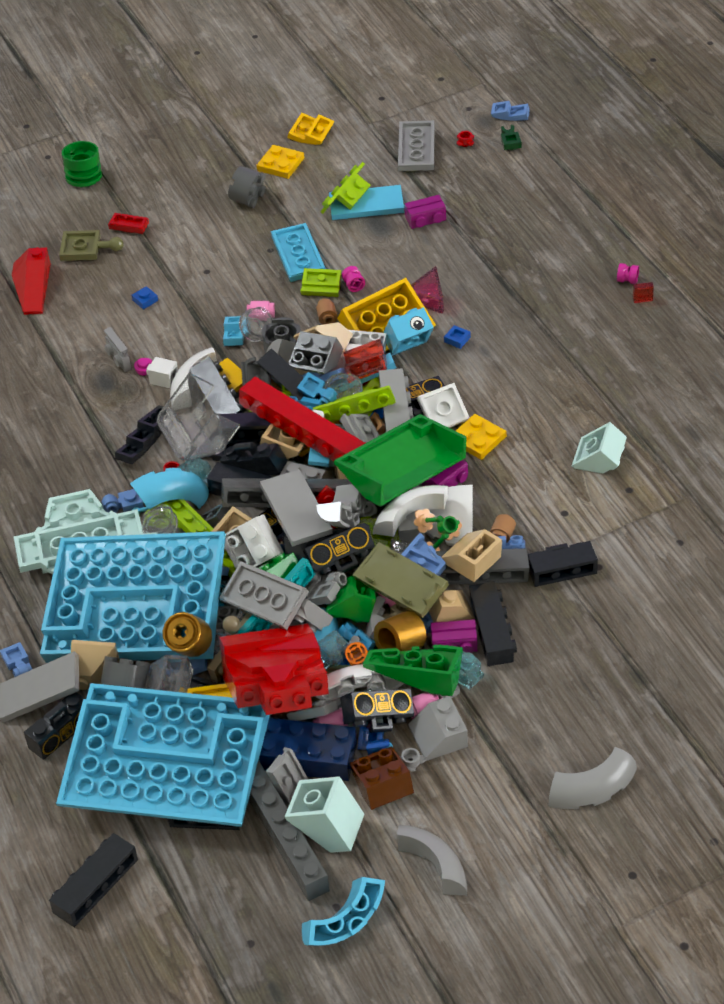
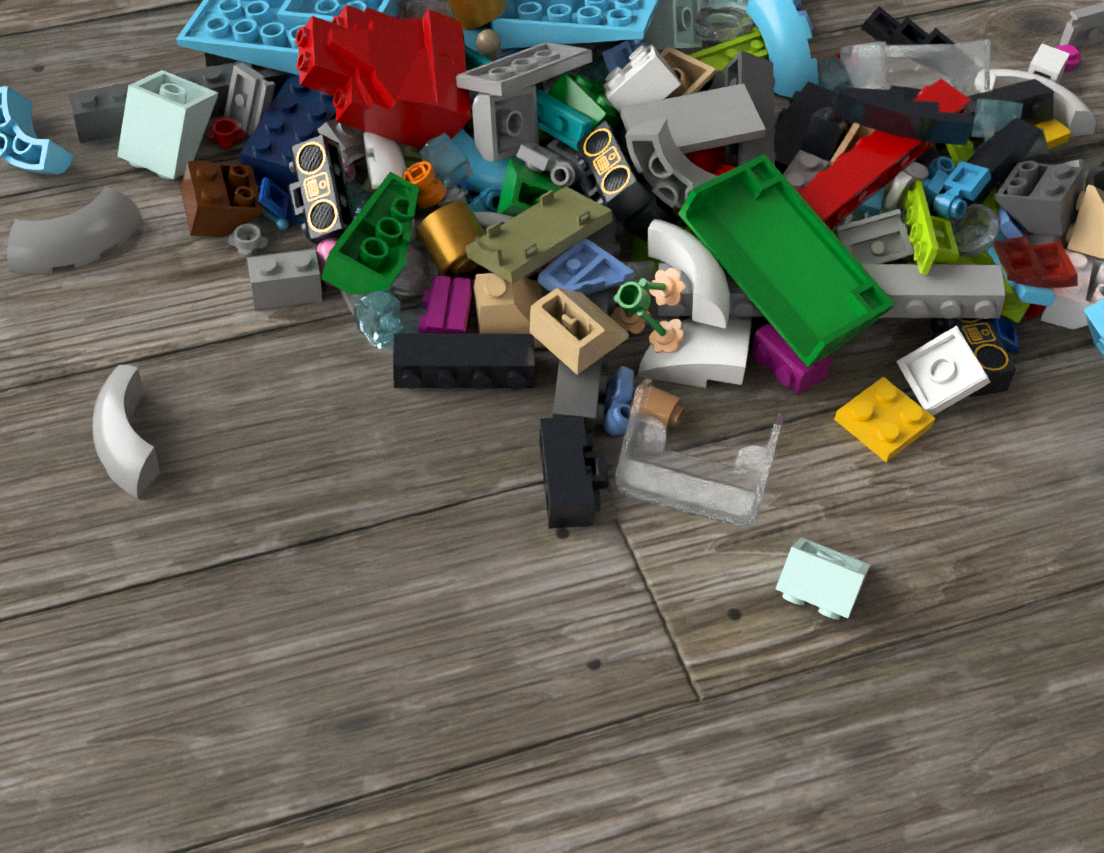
camera: 90 degrees right, 5 degrees up
none -> clear windscreen [615,378,785,526]
none -> black slope [833,87,974,146]
none -> clear light blue brick [972,98,1023,144]

